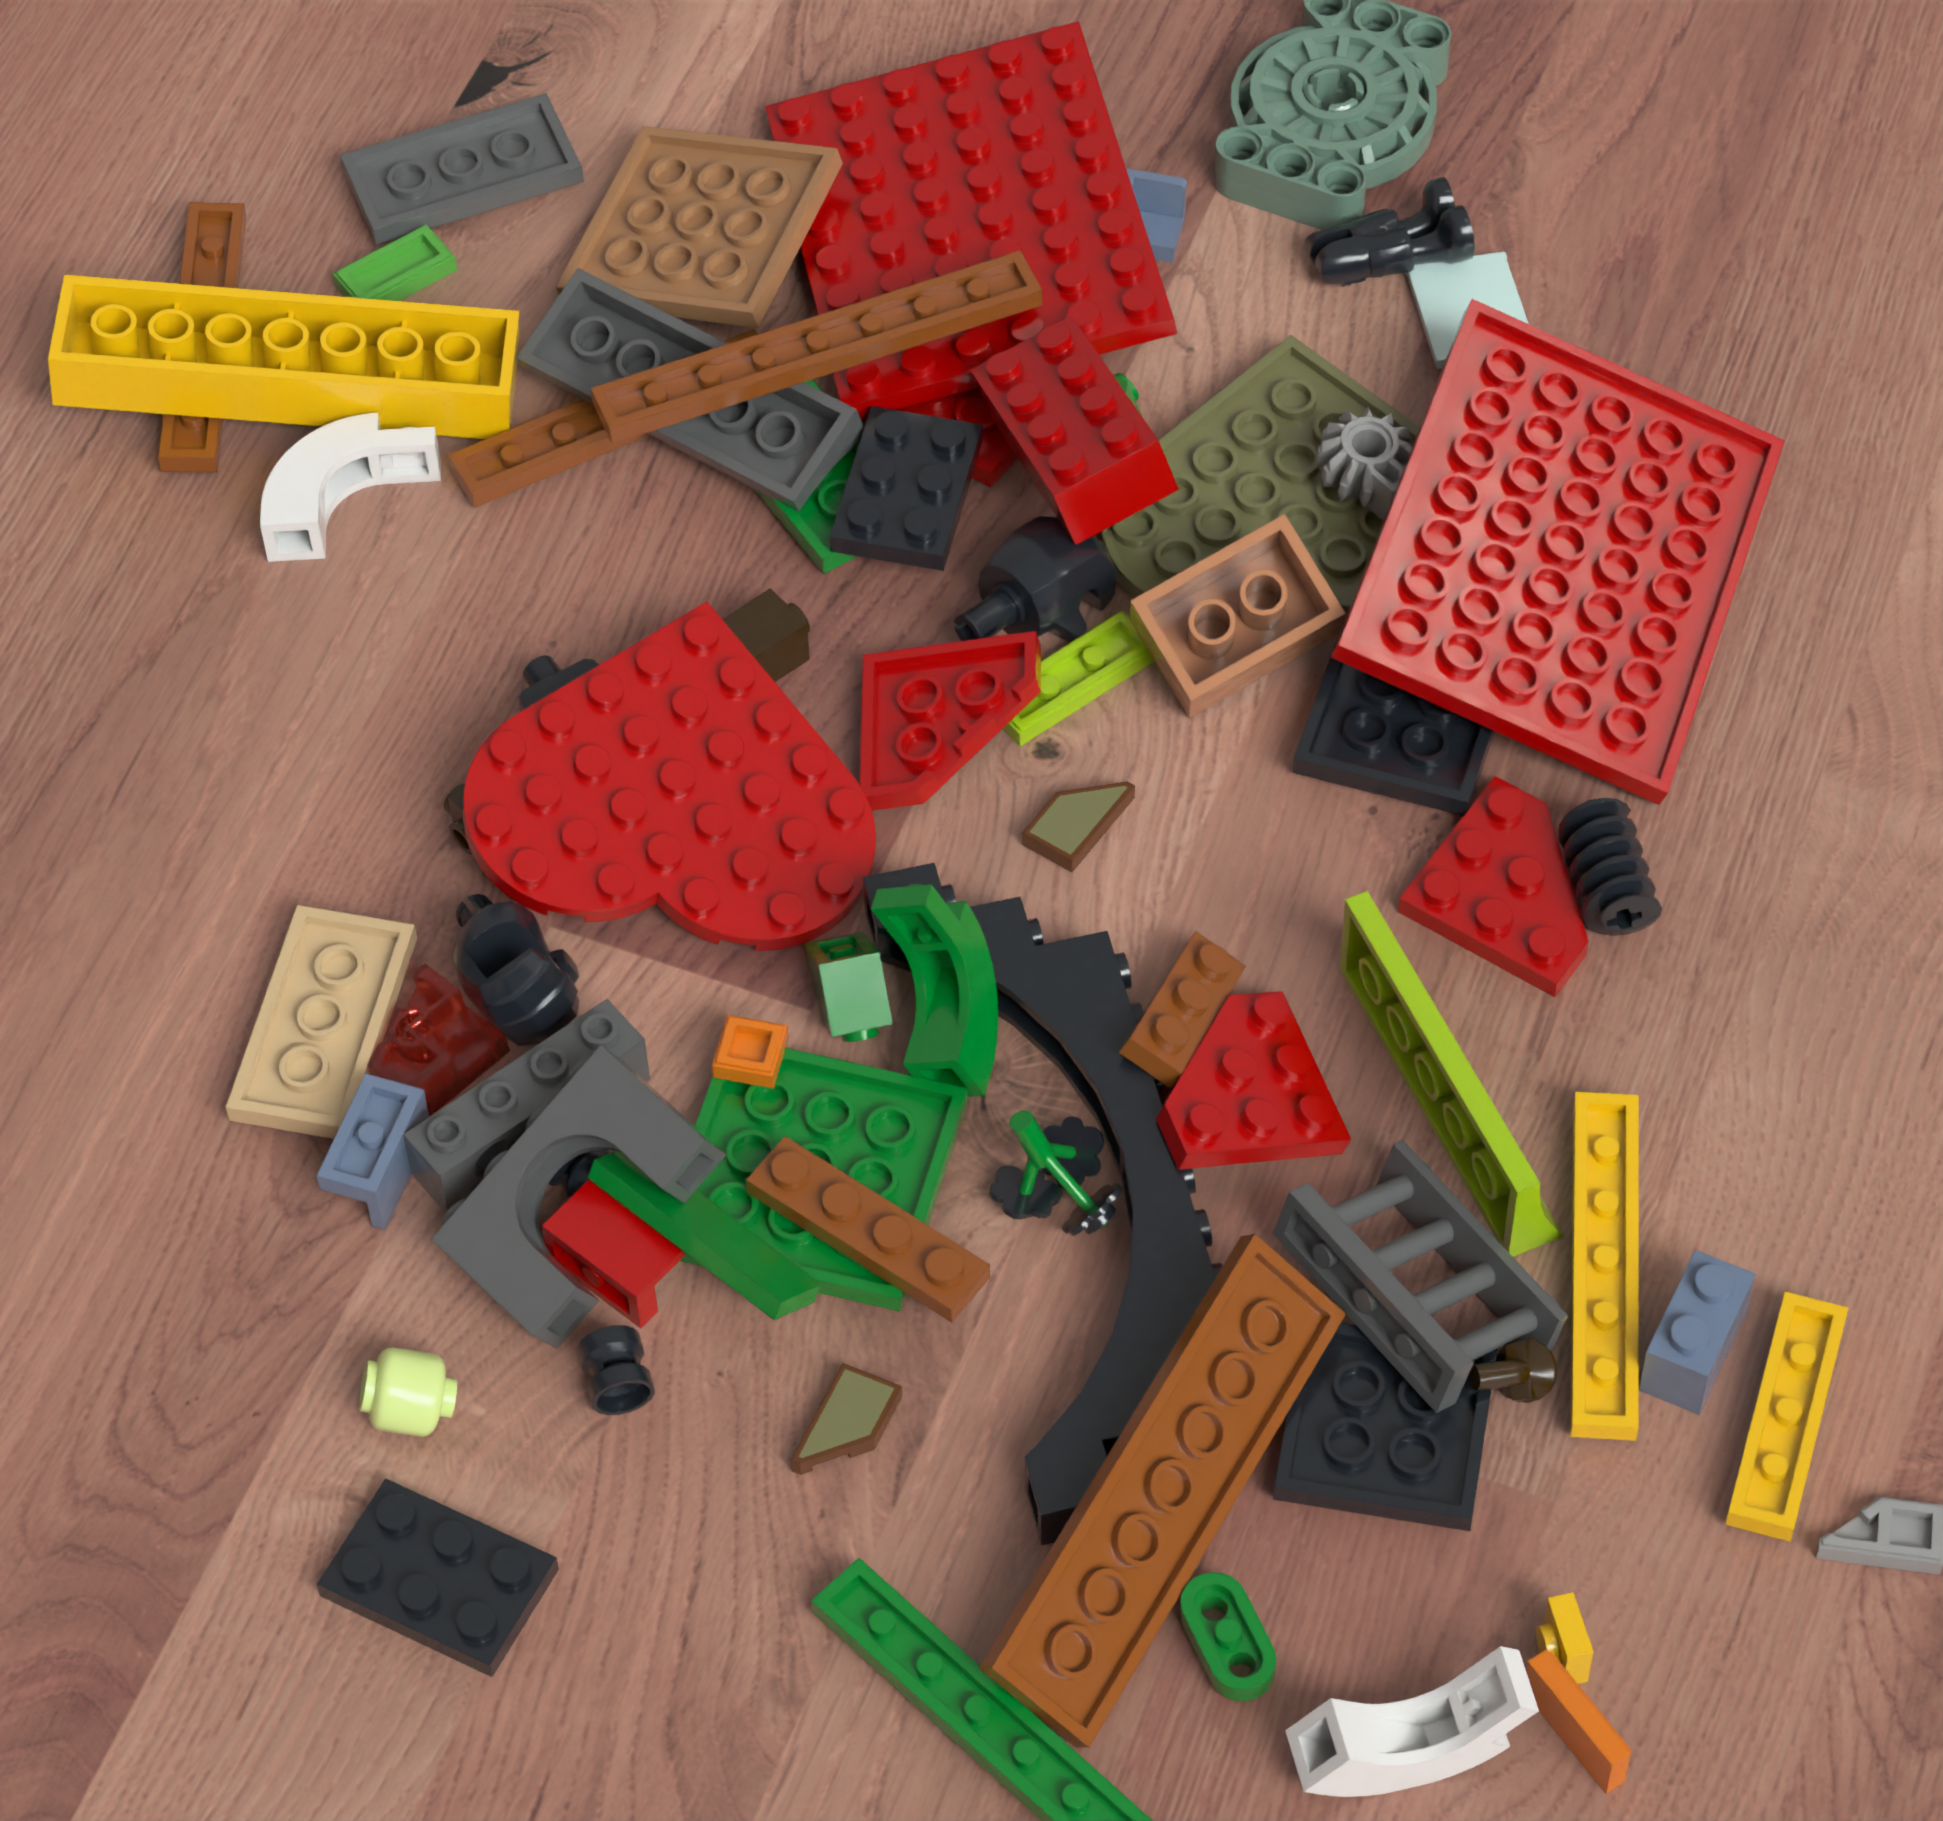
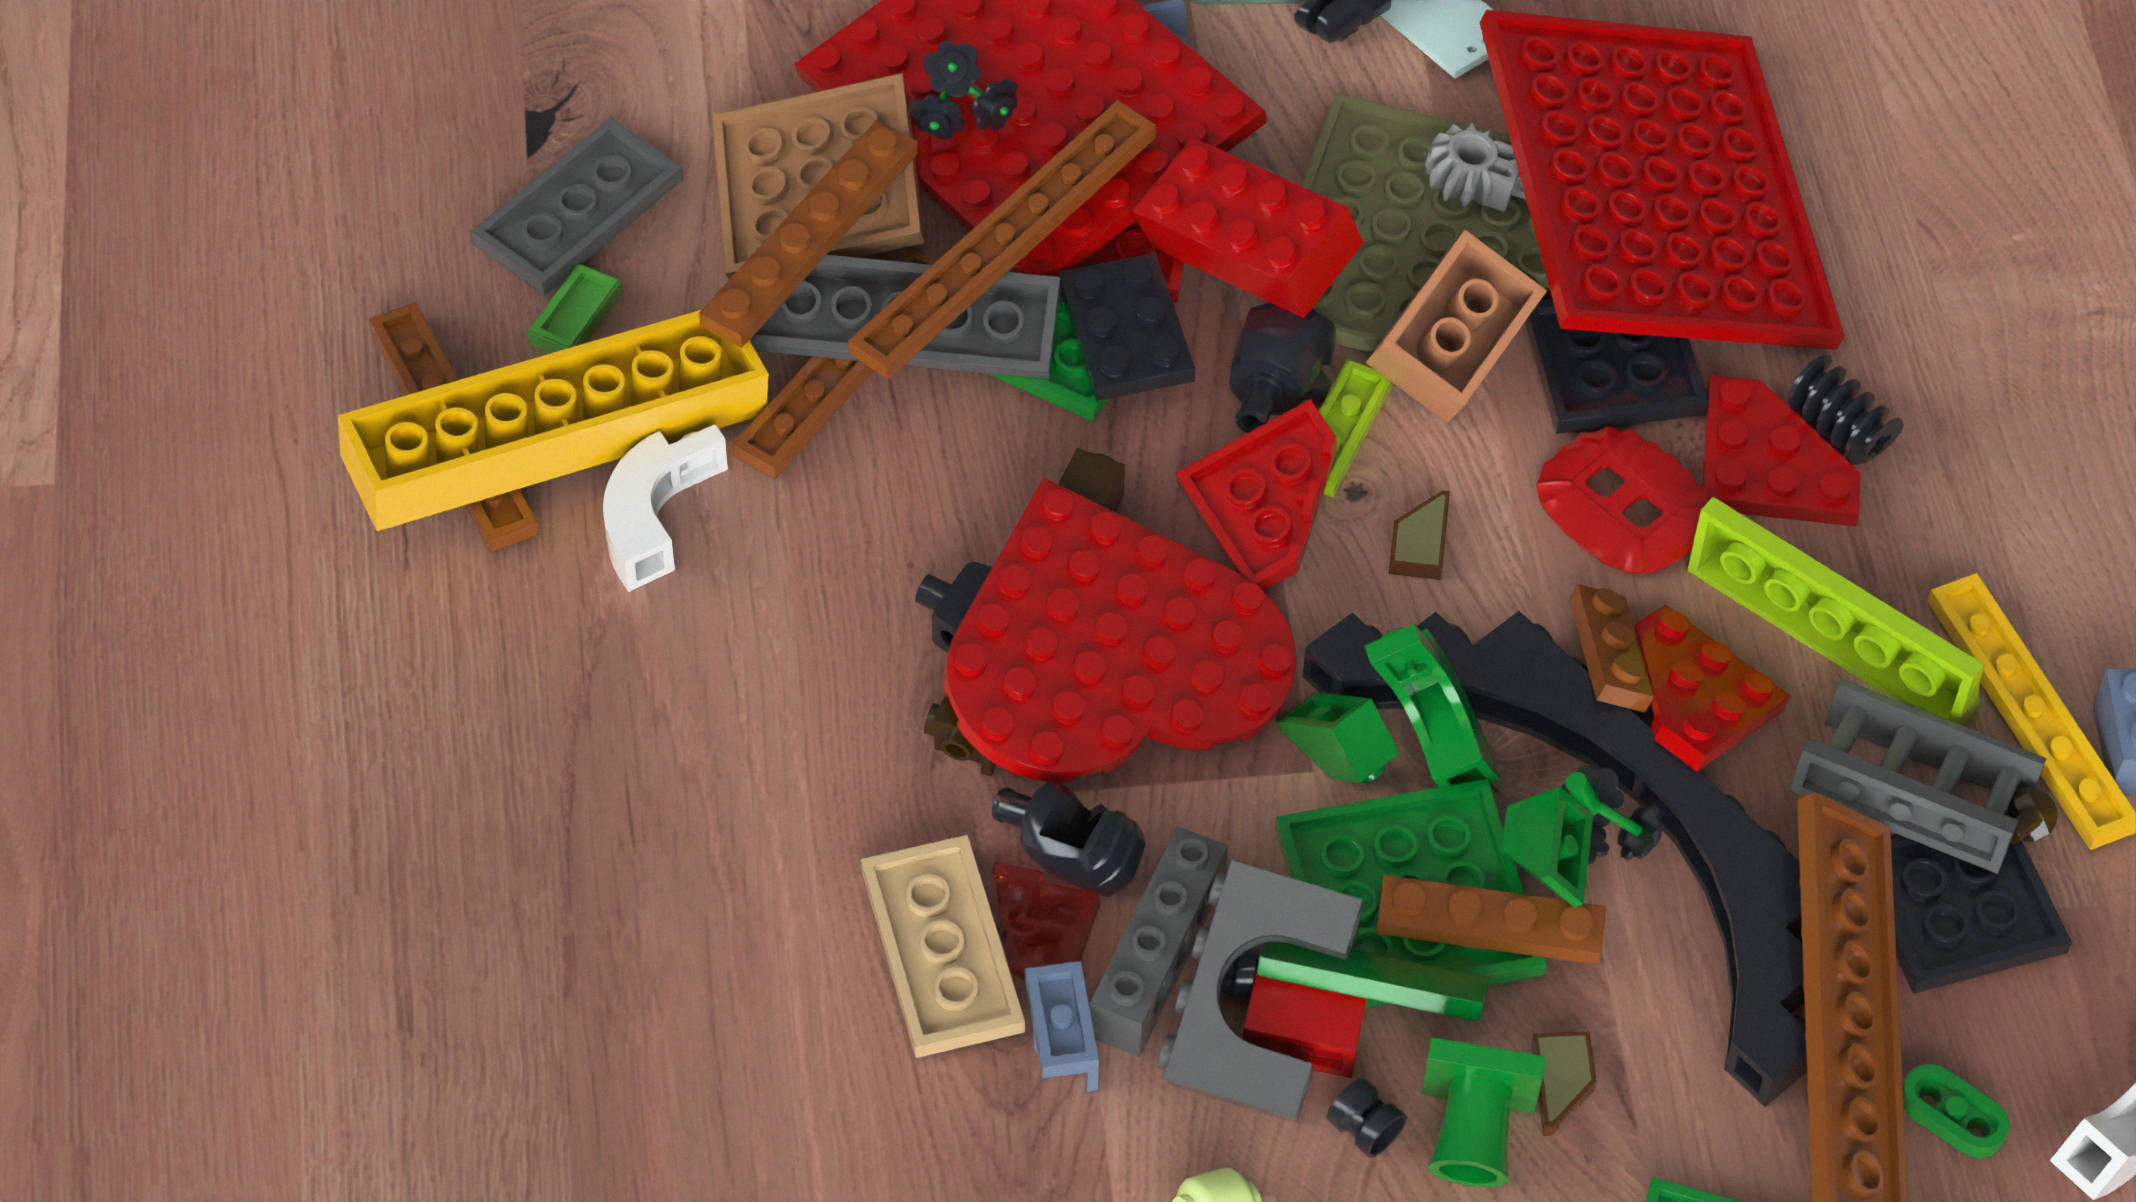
camera: 30 degrees left, 0 degrees up
orange tile [712,1015,789,1089] -> none
none -> dark orange plate [699,120,918,348]
none -> black plant [909,41,1018,140]
none -> green plant [1422,1037,1546,1187]
none -> green slope [1502,786,1593,908]
none -> red piece [1536,426,1709,574]

